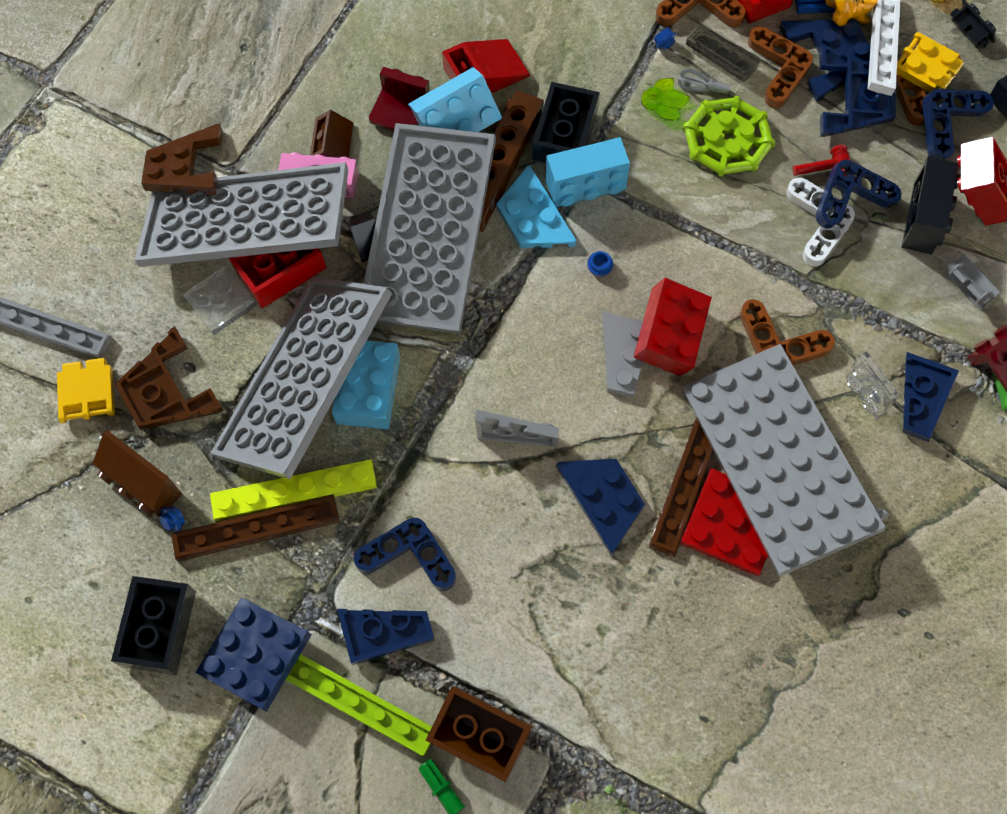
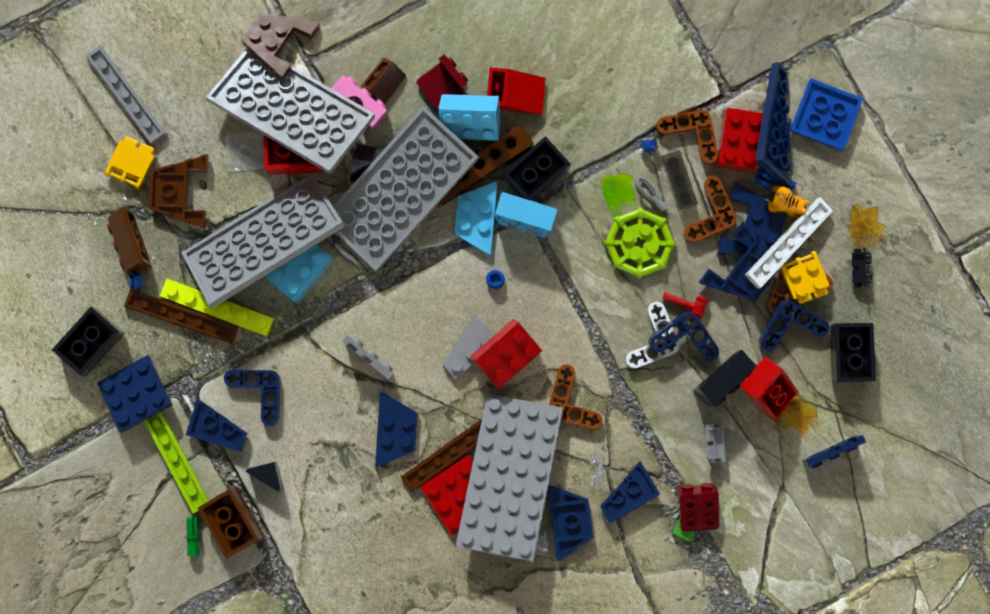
camera: 30 degrees right, 15 degrees up
none -> black slope [246,462,283,492]
none -> dark blue wing [548,485,593,561]

